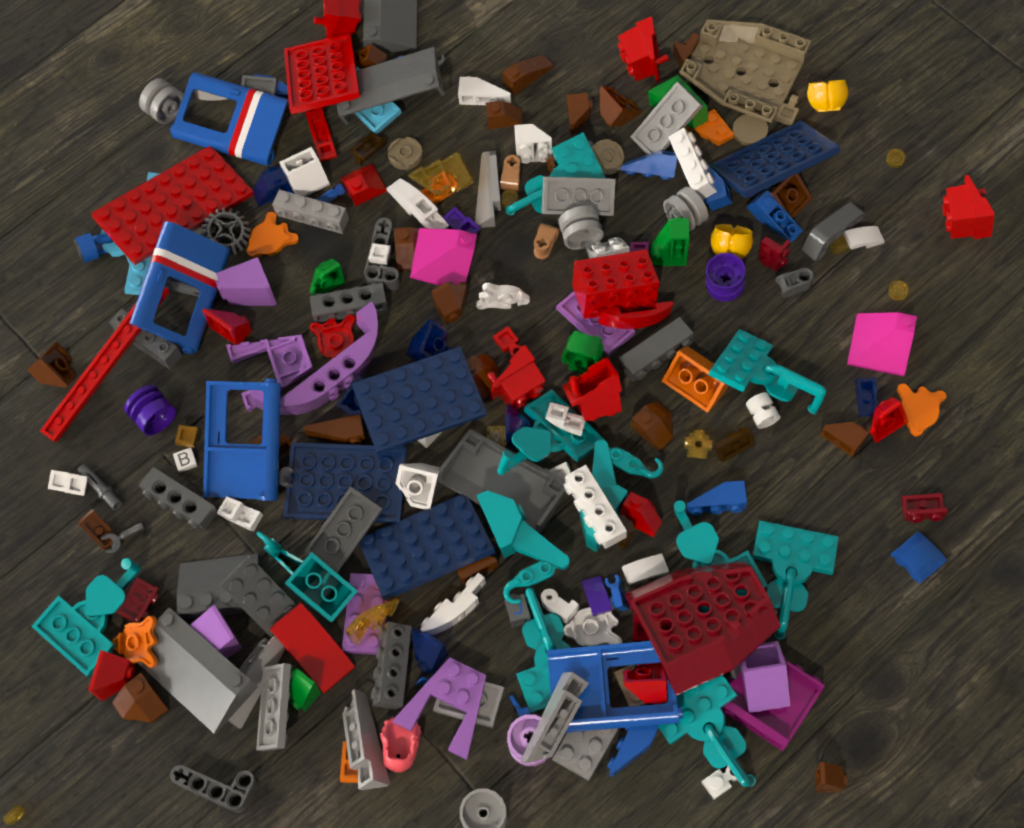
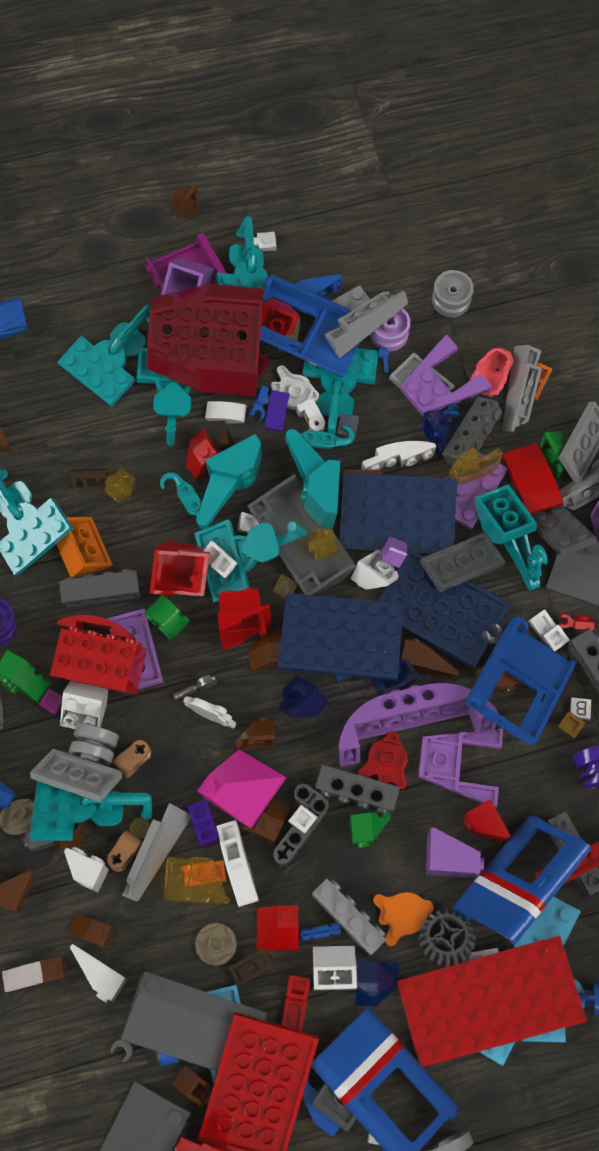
camera: 160 degrees left, 5 degrees up
red plate [493,326,522,358] -> none
clear blue slope [505,404,530,447] -> none
white brick [564,465,627,549] -> none
reddish brown slope [631,401,673,452] -> none
blue slope [686,481,747,516] -> none
white wheel [746,392,780,429] -> none
none -> flat silver piece [172,675,217,700]
none -> clear yellow brick [307,528,338,559]
none -> medium lavender piece [381,537,407,568]
none -> red plate [559,612,595,630]

